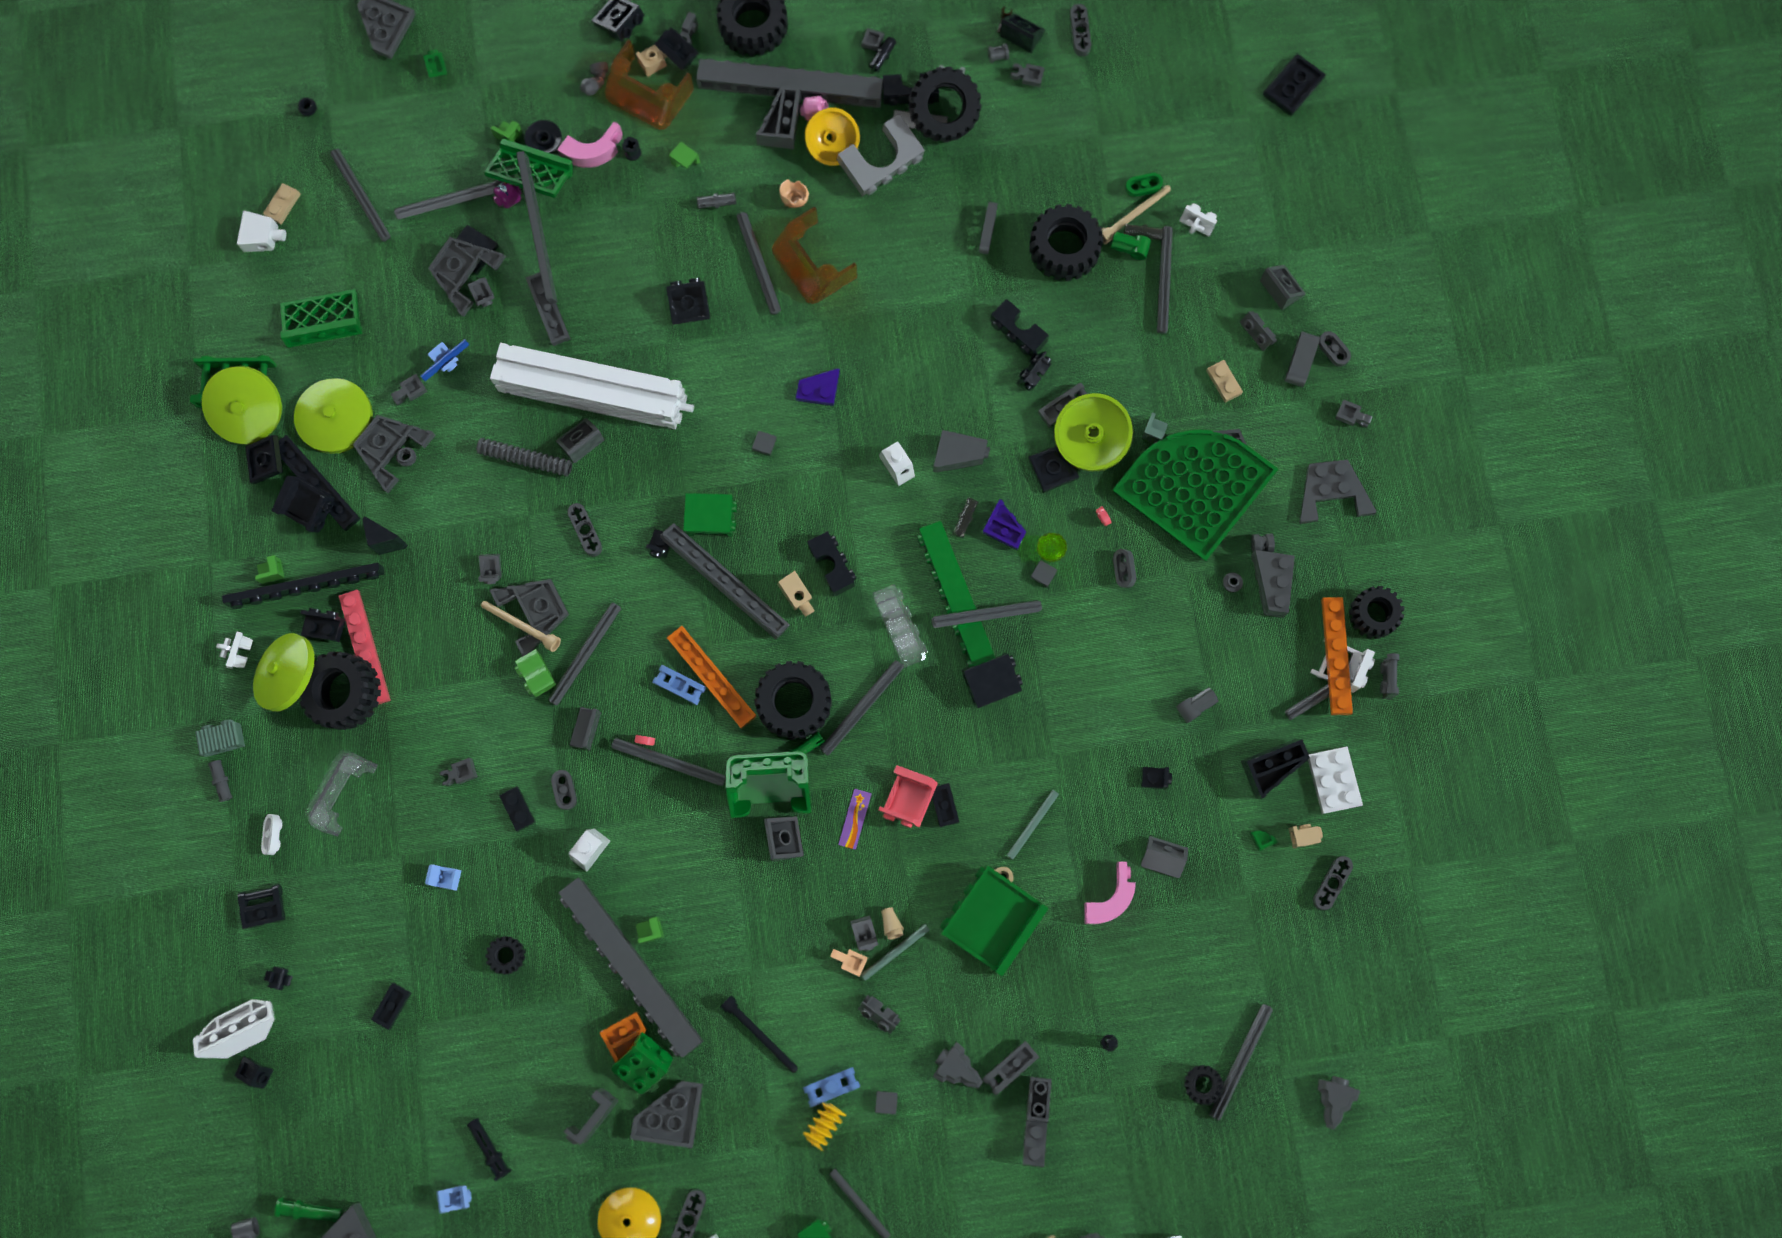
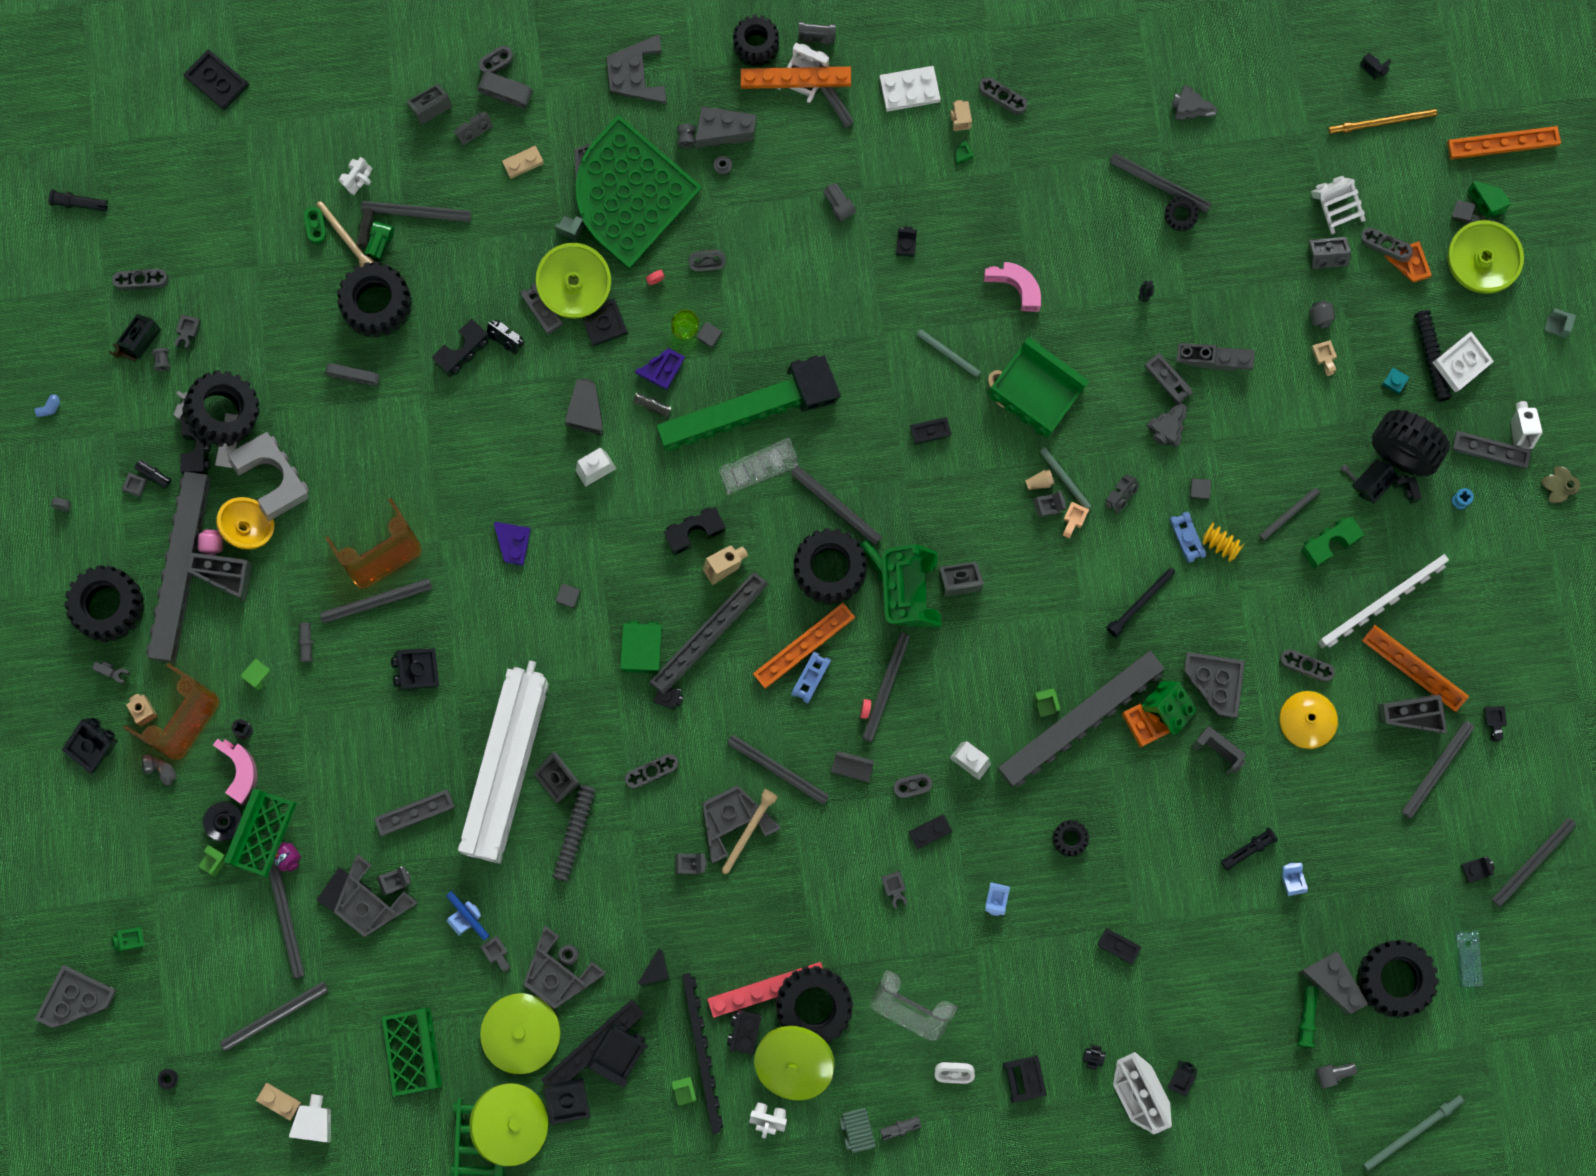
camera: 90 degrees left, 0 degrees up
bright green brick [515,649,557,697] -> none
dark grey tile [517,151,558,304] -> none
black hinge [654,27,699,70] -> none
light nougat hair [779,179,809,208] -> none
medium lavender sticker [838,789,872,850] -> none
coral panel [878,765,938,828] -> none
dark grey axle [931,600,1042,628] -> none
dark grey panel [1141,836,1189,878] -> none
black wedge [1241,739,1310,799] -> none
dark grey plate [1335,400,1372,428] -> none

